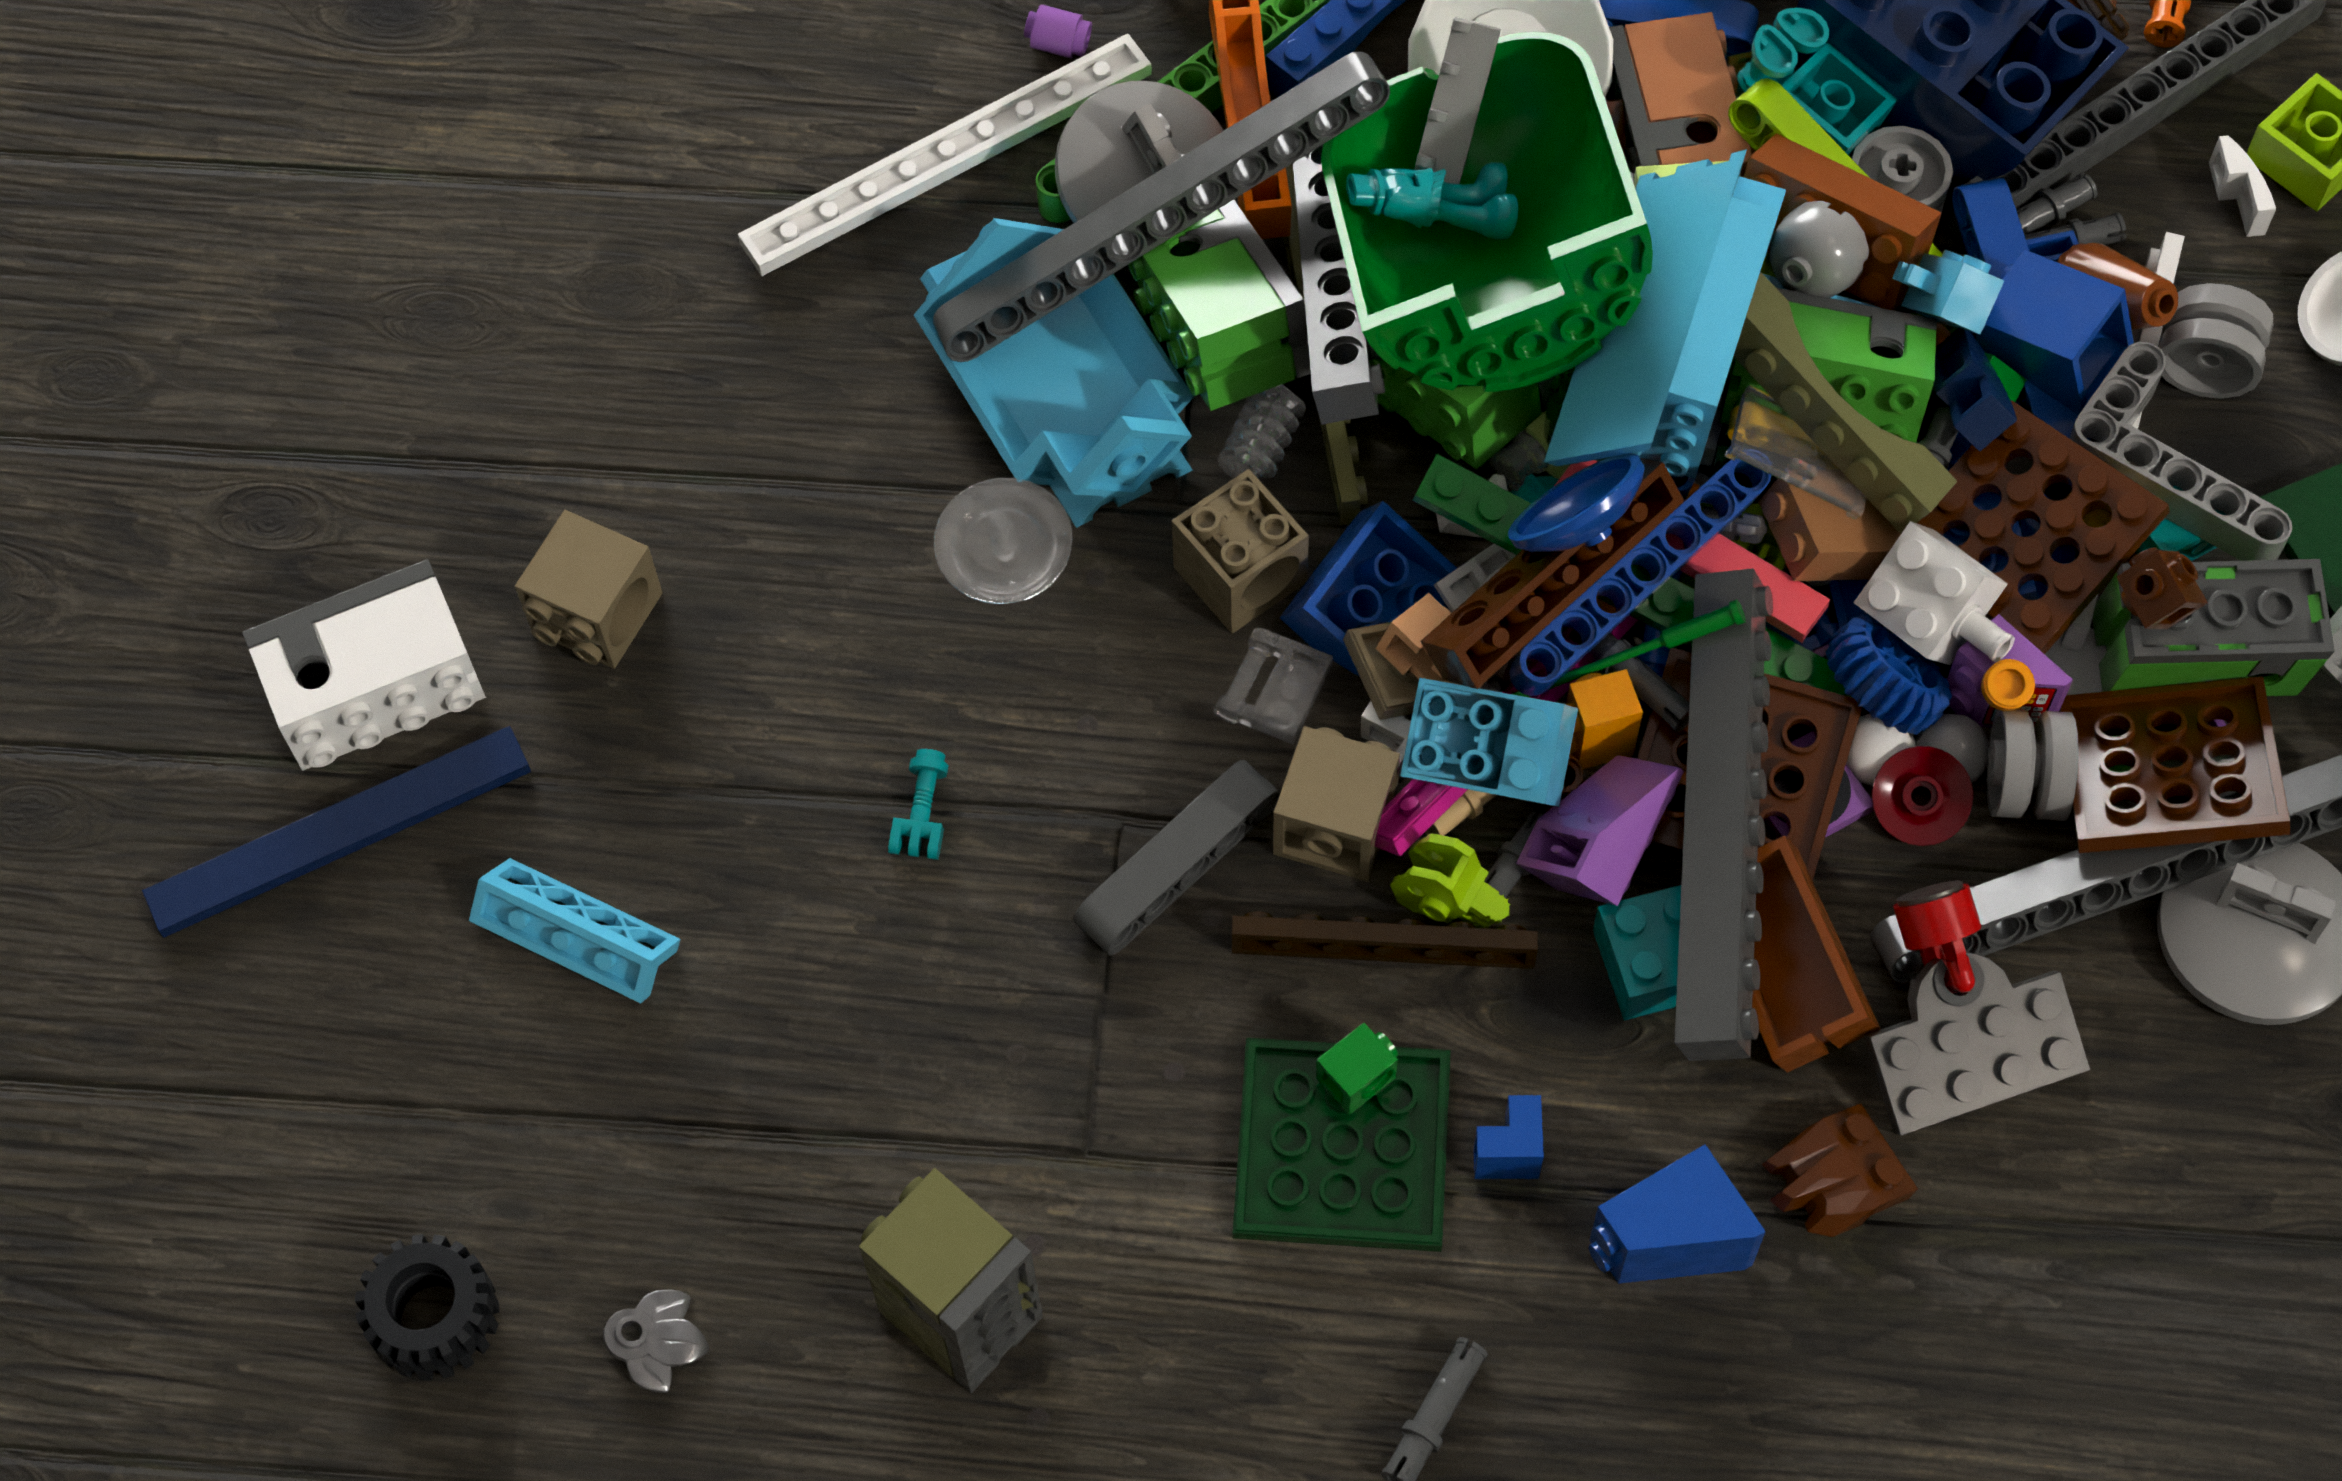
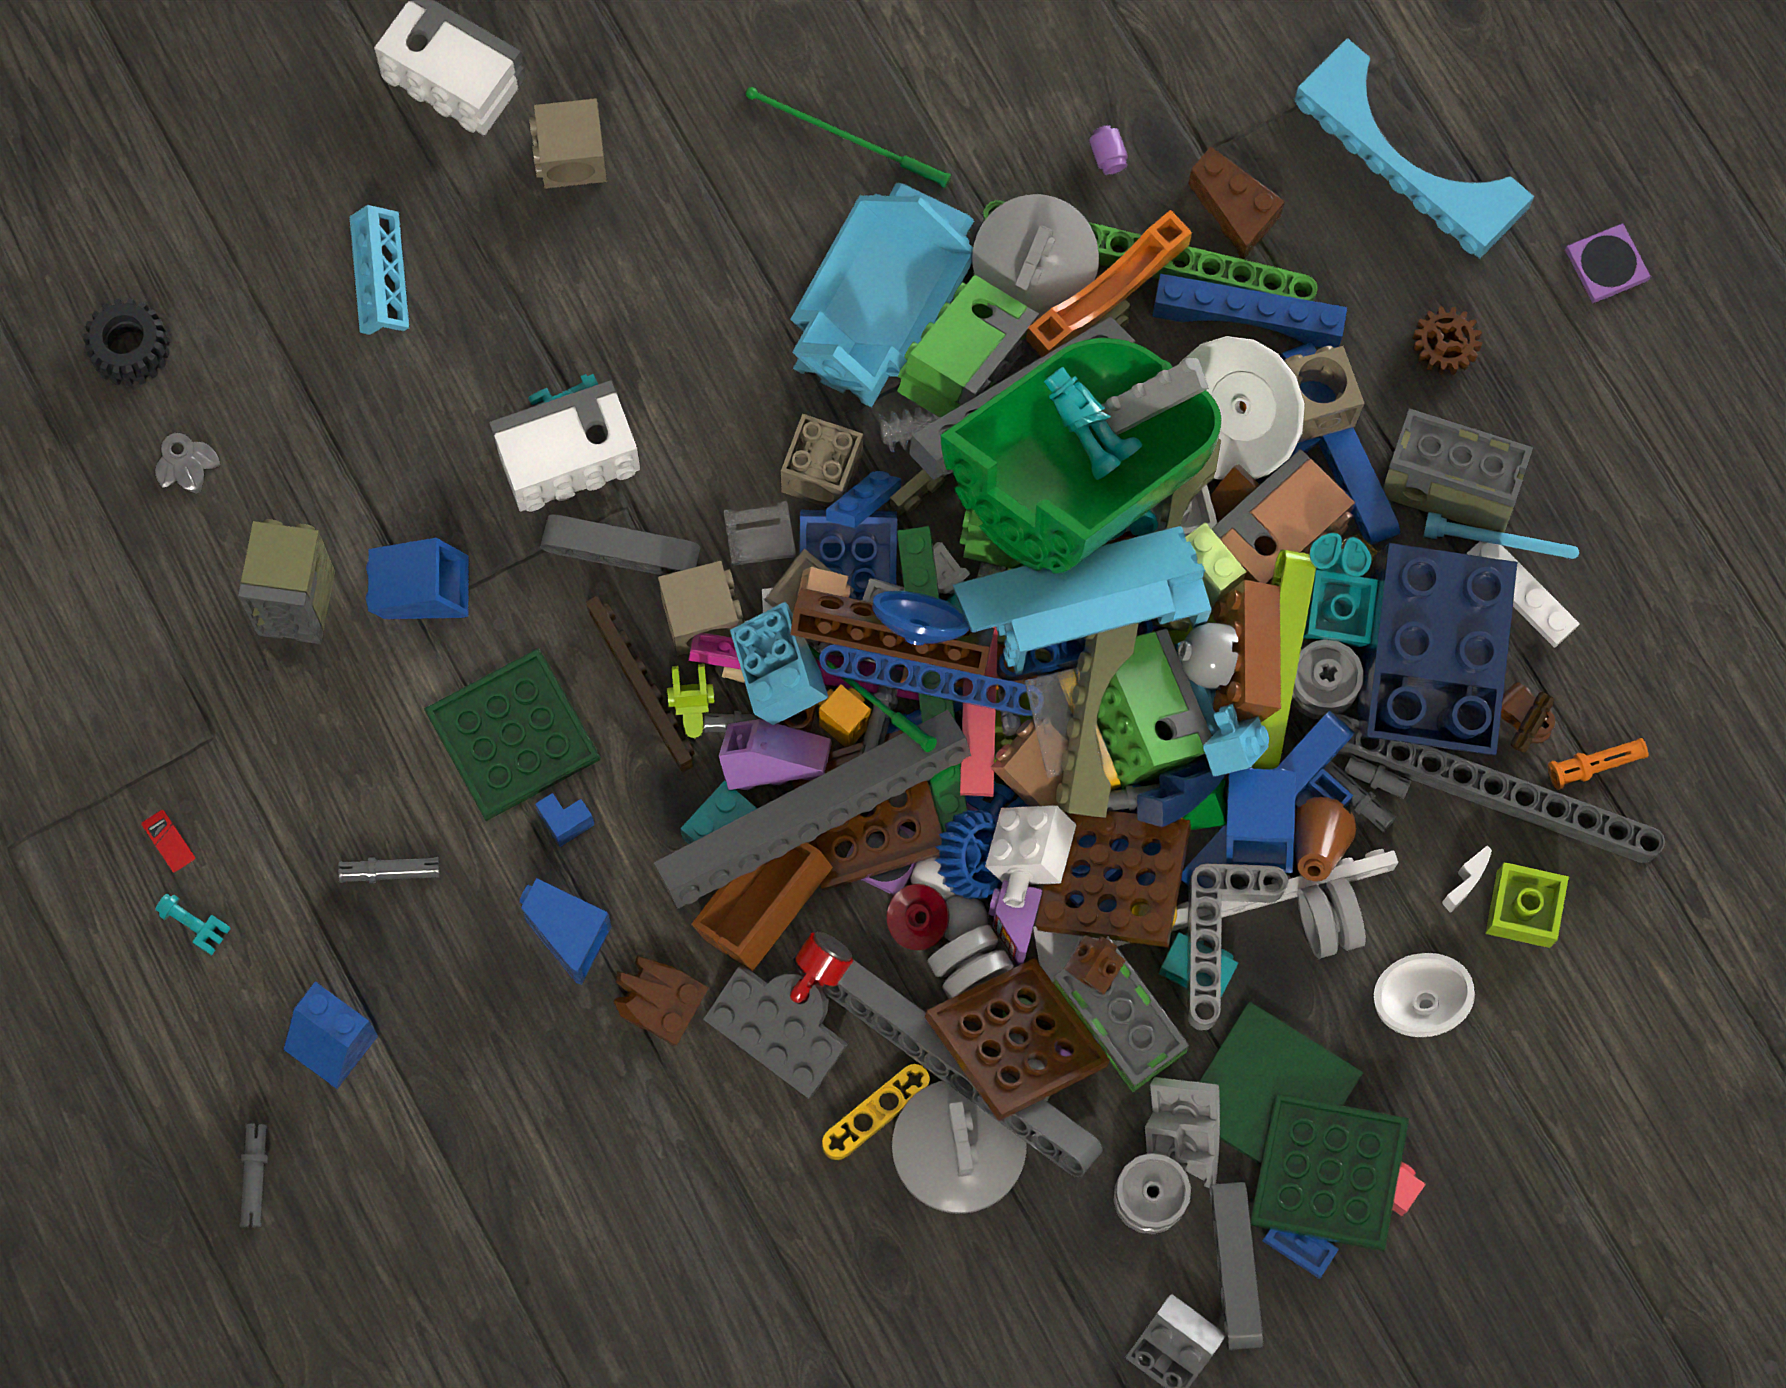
camera: 50 degrees right, 10 degrees up
dark blue tile [142,726,531,938] -> none
white plate [738,33,1152,276] -> none
dark grey beam [933,52,1390,362] -> none
clear piece [934,478,1073,604] -> none
green brick [1316,1023,1398,1115] -> none
light orange tile [1981,659,2035,711] -> none
none -> blue slope [366,538,469,619]
none -> white piece [490,380,640,511]
none -> green piece [746,87,952,188]
none -> yellow beam [822,1064,930,1160]
none -> blue plate [826,471,901,528]

